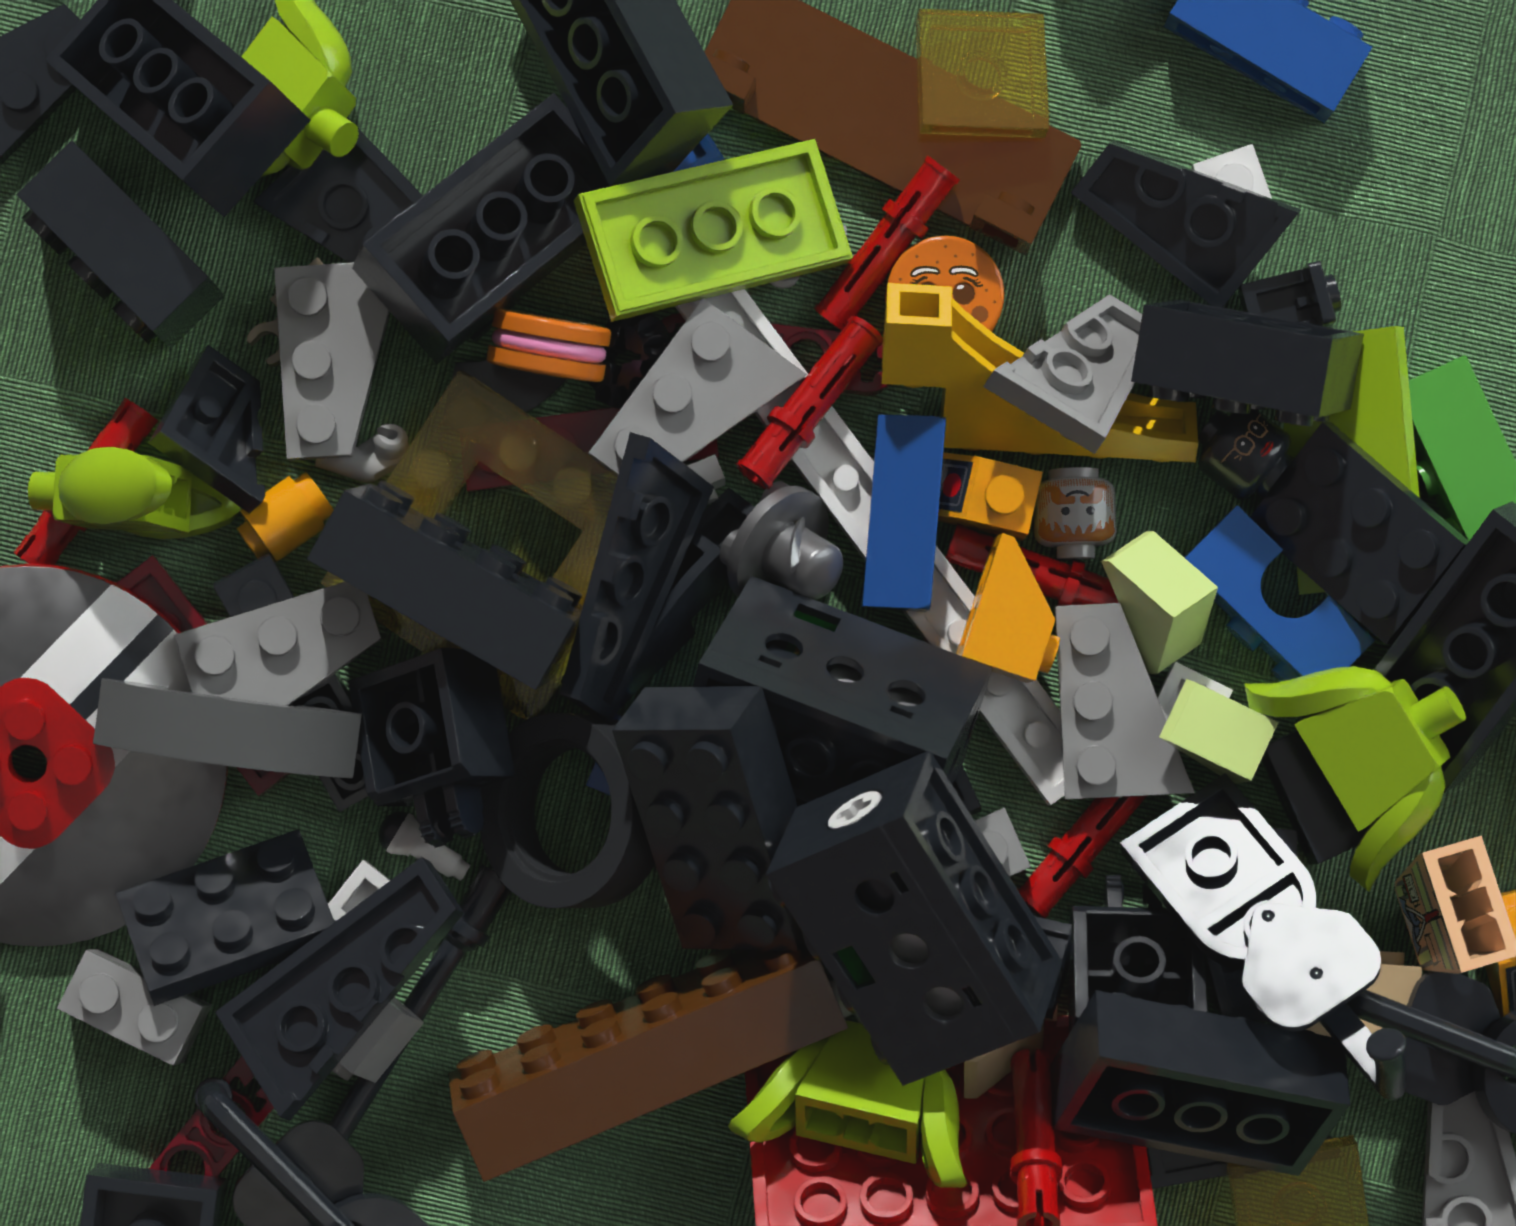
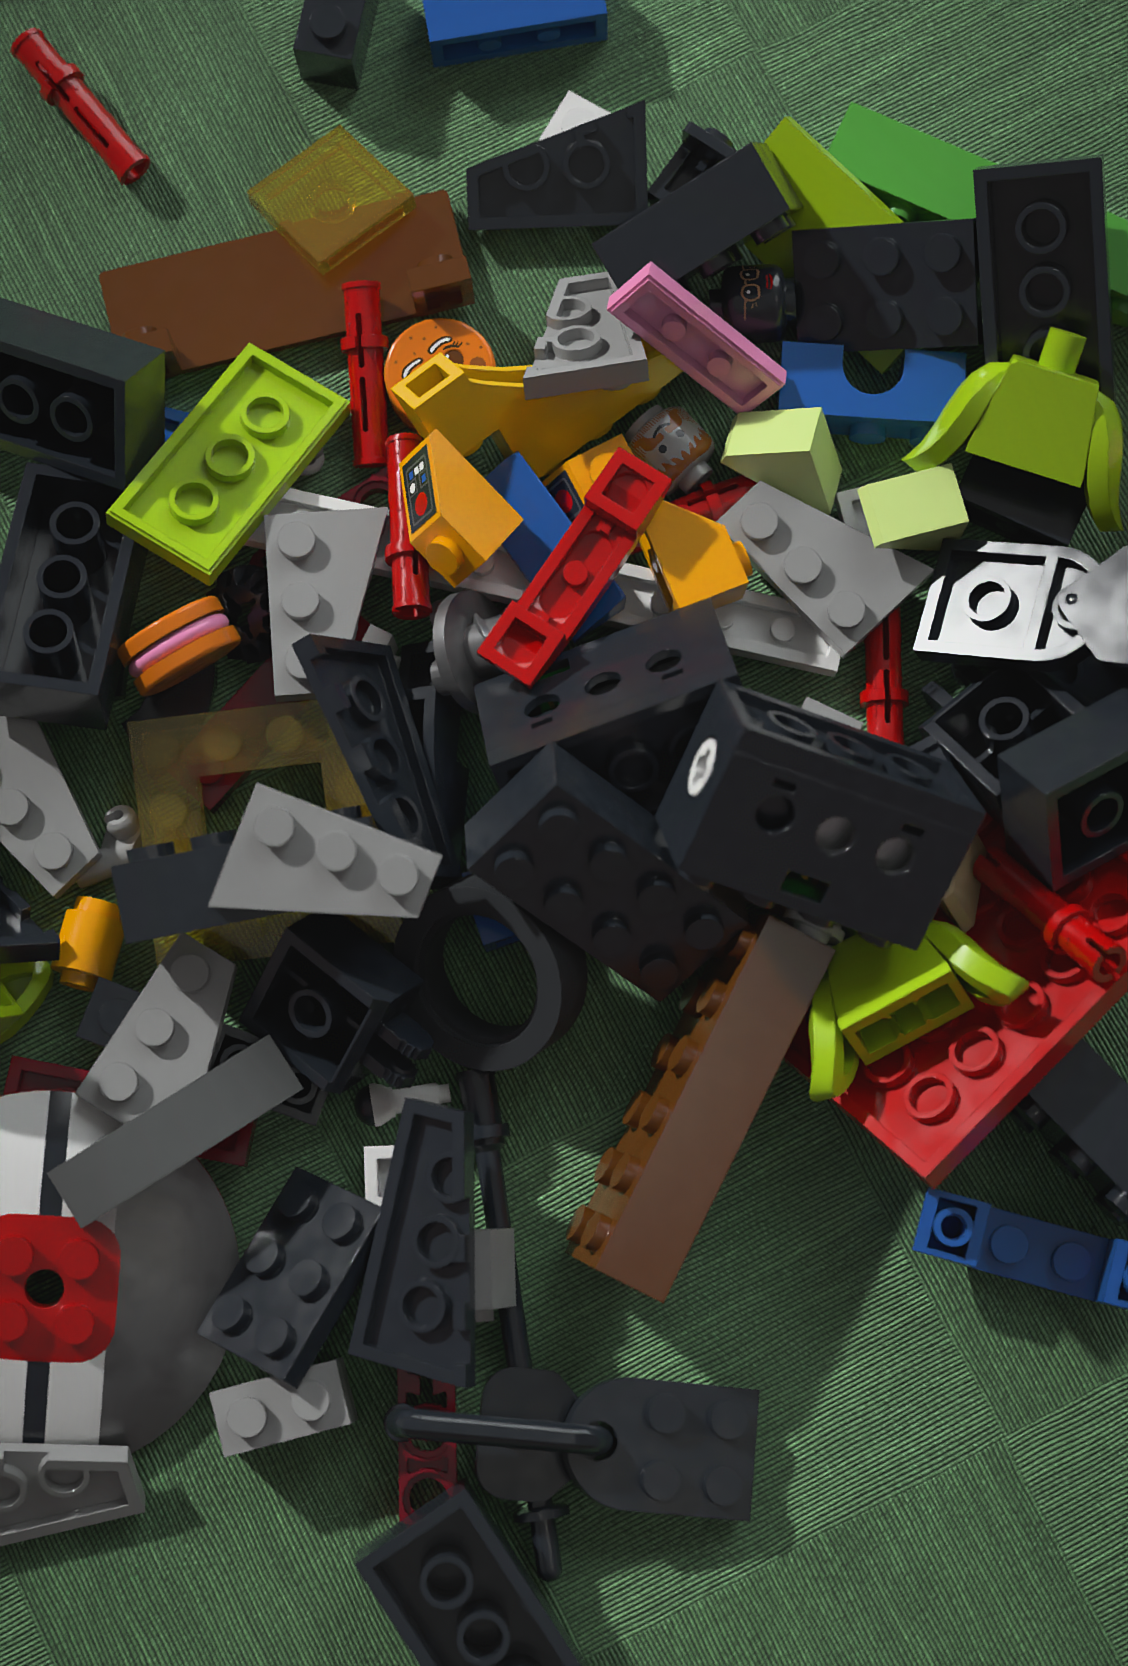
camera: 30 degrees left, 5 degrees down
none -> light grey wing [208,783,443,918]
none -> light orange slope [399,429,524,588]
none -> red slope [476,446,672,689]
none -> bright pink tile [607,261,787,414]

